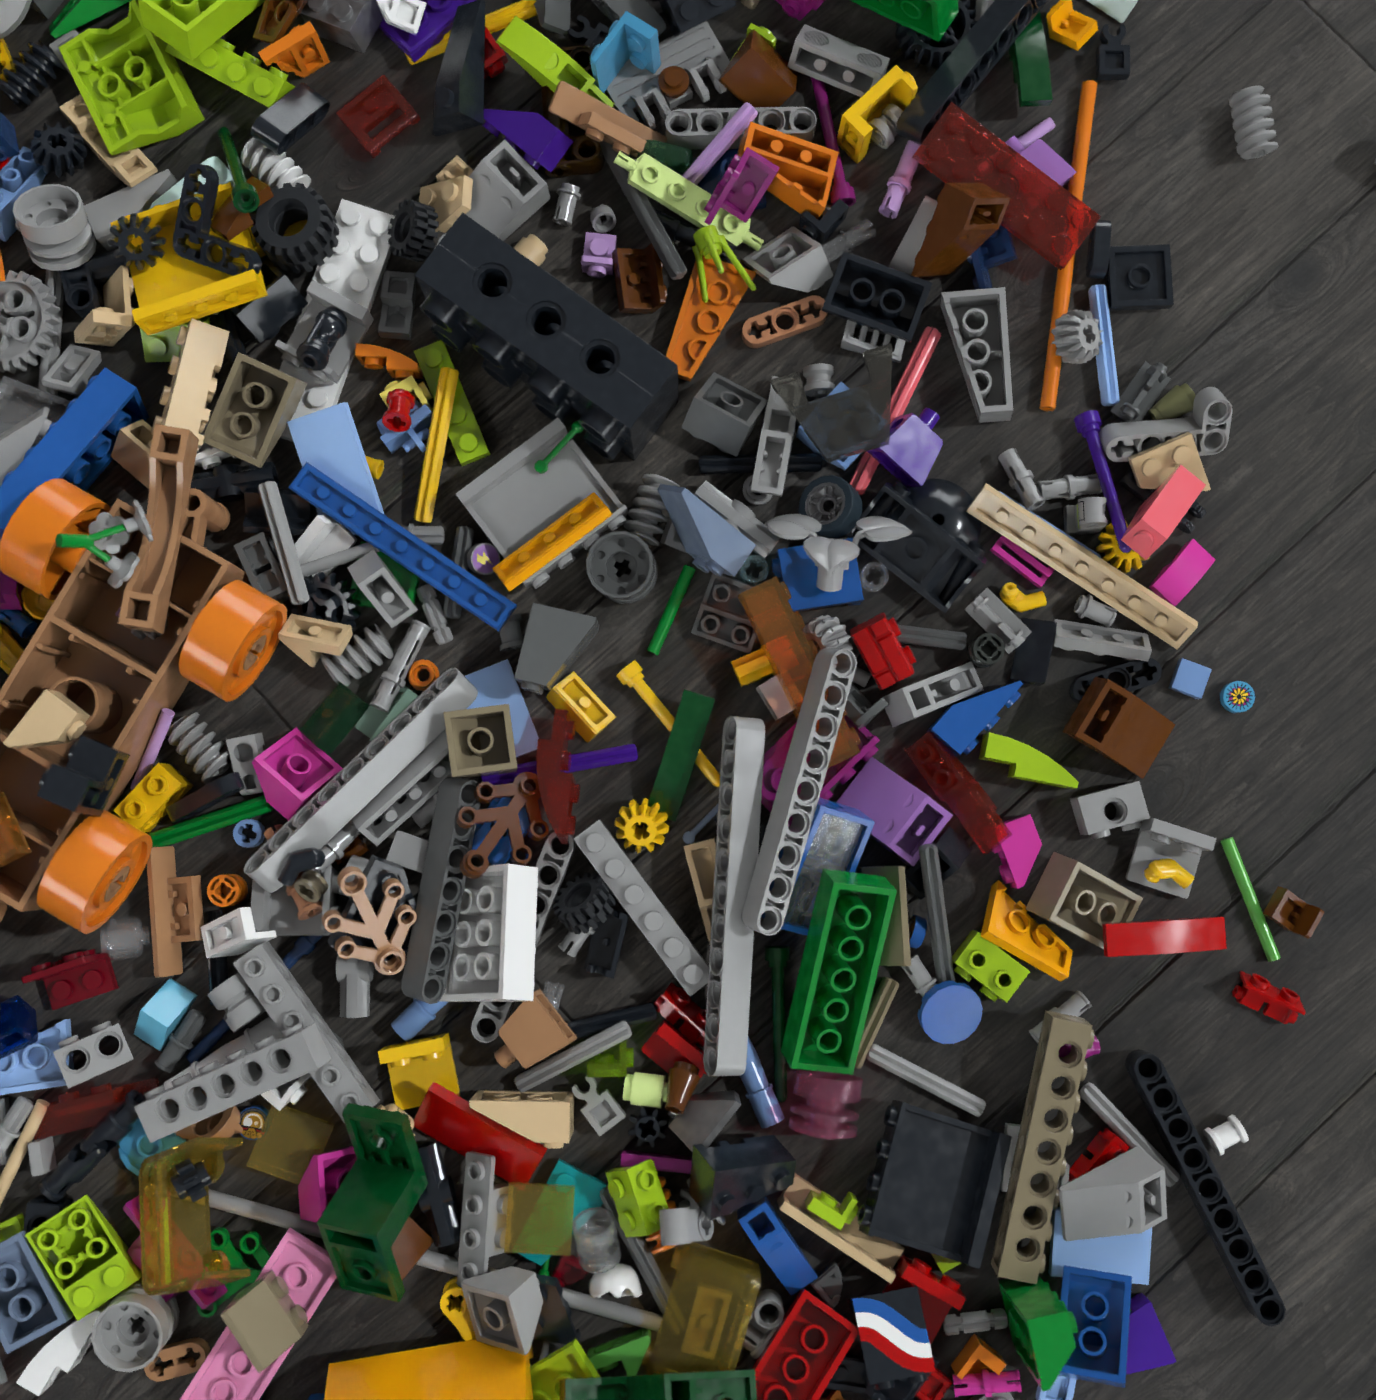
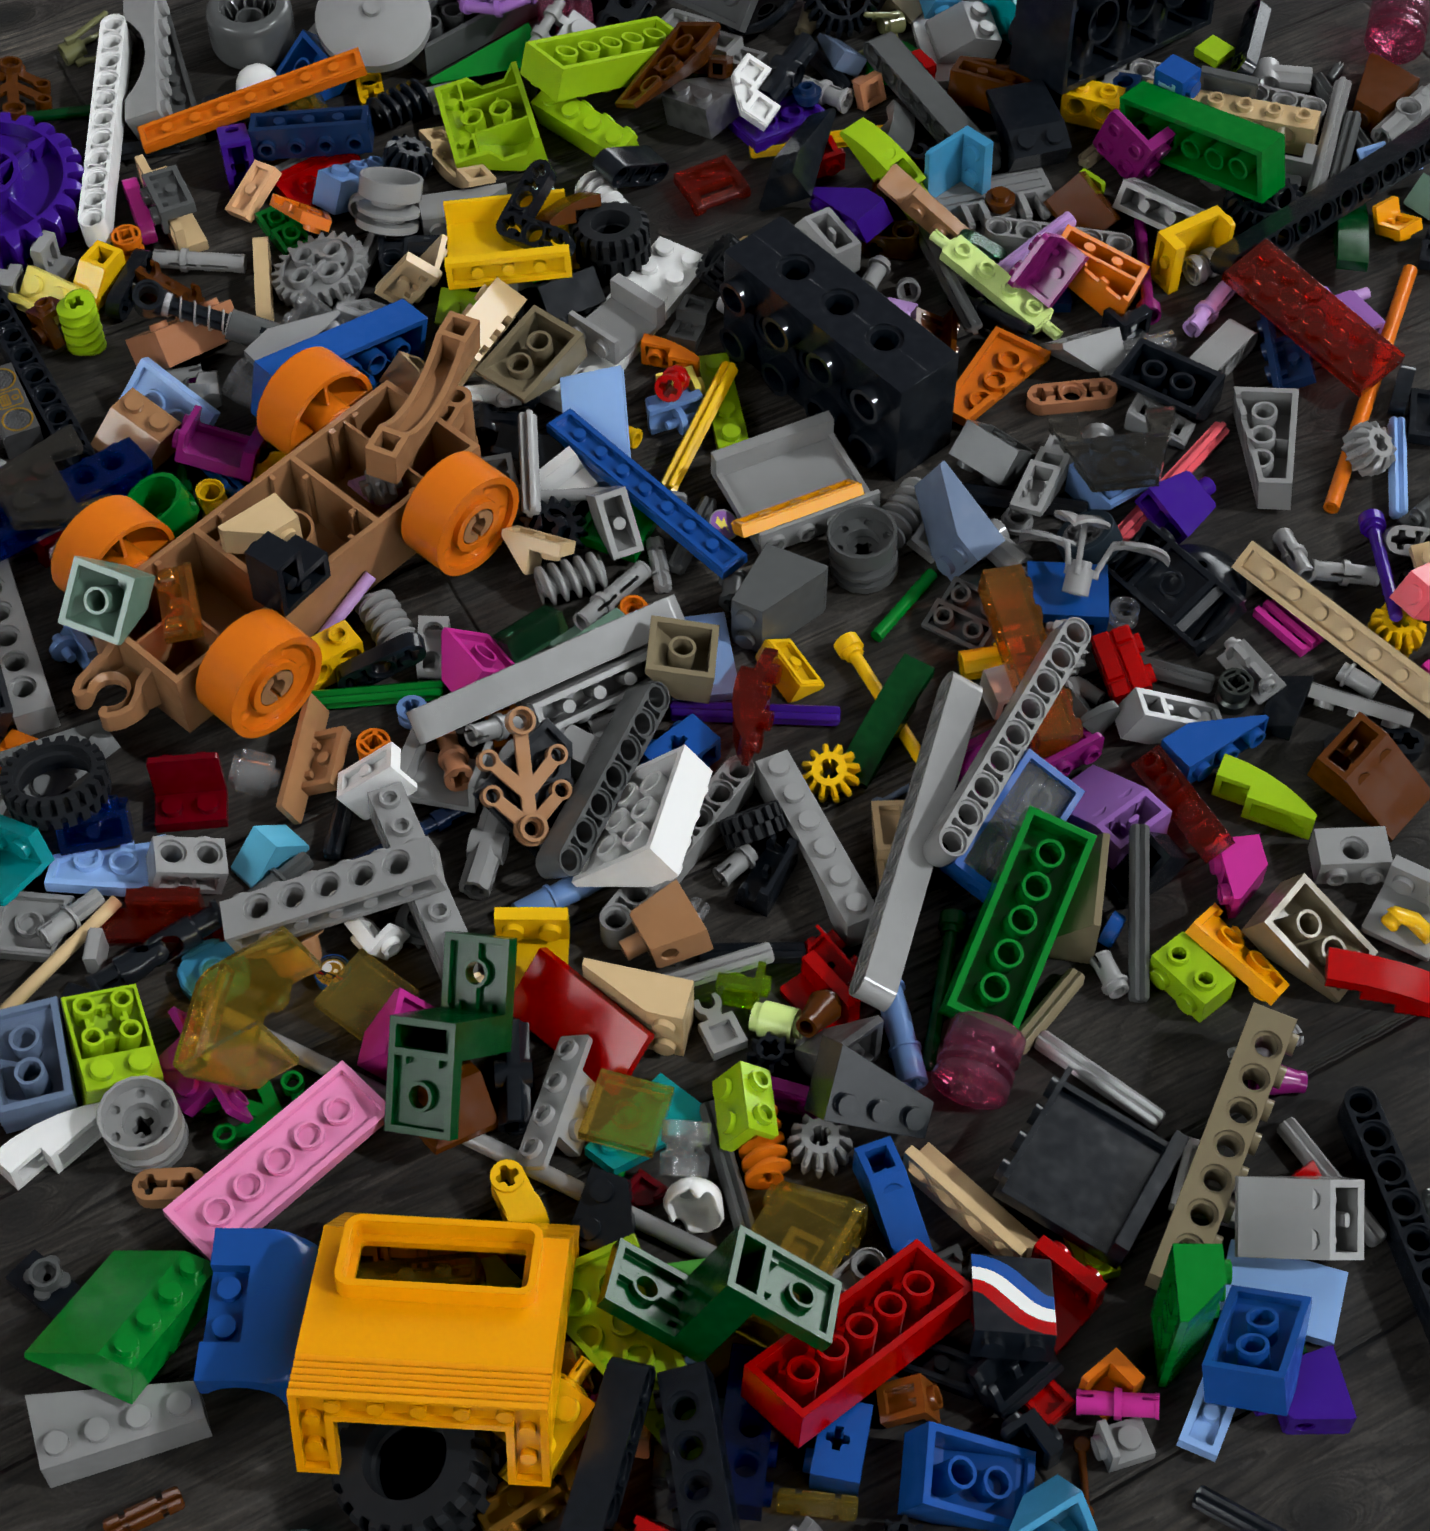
camera: 15 degrees right, 30 degrees down
light grey plant [55,500,154,589] -> none
black gear [108,213,166,270] -> none
black gear [170,1158,212,1203] -> none
light grey wheel [207,972,266,1033] -> none
dark green piece [218,127,260,213] -> none
dark tan slope [220,1270,309,1373] -> none
orange wing [258,21,330,78] -> none
black arm [278,848,325,886] -> none
dark tan bush [294,870,328,903] -> none
black piece [296,307,347,371] -> none
reddish brown plant [456,772,549,879] -> none
light grey slope [460,1266,543,1355] -> none
green hinge [534,421,584,474] -> none
light grey piece [659,1208,714,1246] -> none
lime plant [692,225,756,303] -> none
lime bracket [804,1190,859,1230] -> none
reddish brown slope [911,183,1011,277] -> none
tile [918,981,983,1044] -> none
light grey axle [943,1308,1008,1336] -> none
yellow arm [1000,582,1047,612] -> none
light grey leg [1063,497,1108,535] -> none

